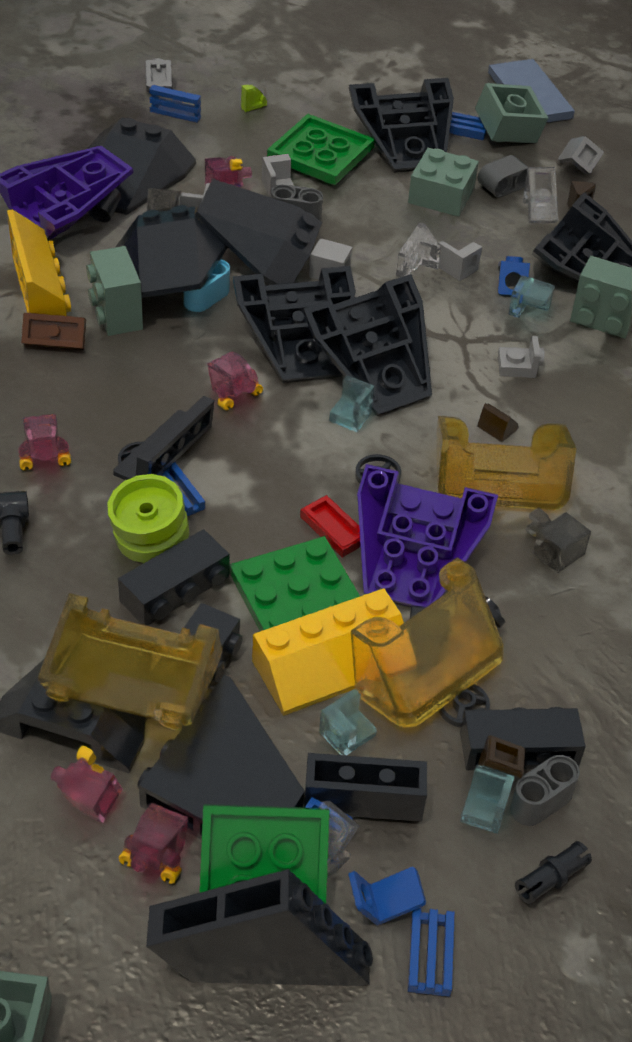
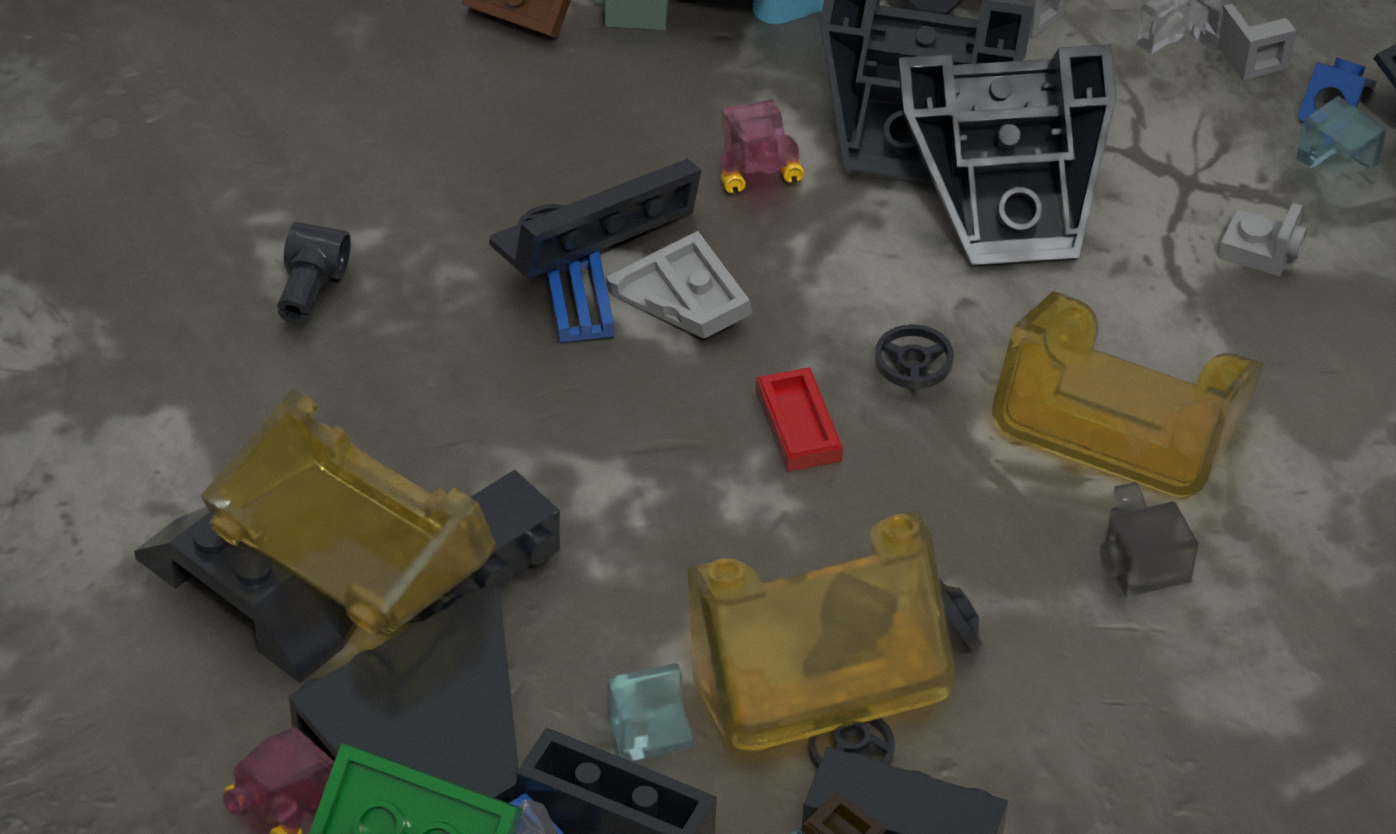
camera: 25 degrees right, 0 degrees up
clear pink piece [19,414,71,471] -> none
clear pink piece [51,745,123,823] -> none
lime wheel [107,474,190,563] -> none
black brick [118,529,230,627] -> none
green plate [229,536,360,631] -> none
yellow slope [252,588,415,716] -> none
clear light blue panel [329,376,374,432] -> none
dark purple wedge [357,464,498,608] -> none
dark brown slope [477,403,519,442] -> none
none -> light grey wing [606,231,753,339]

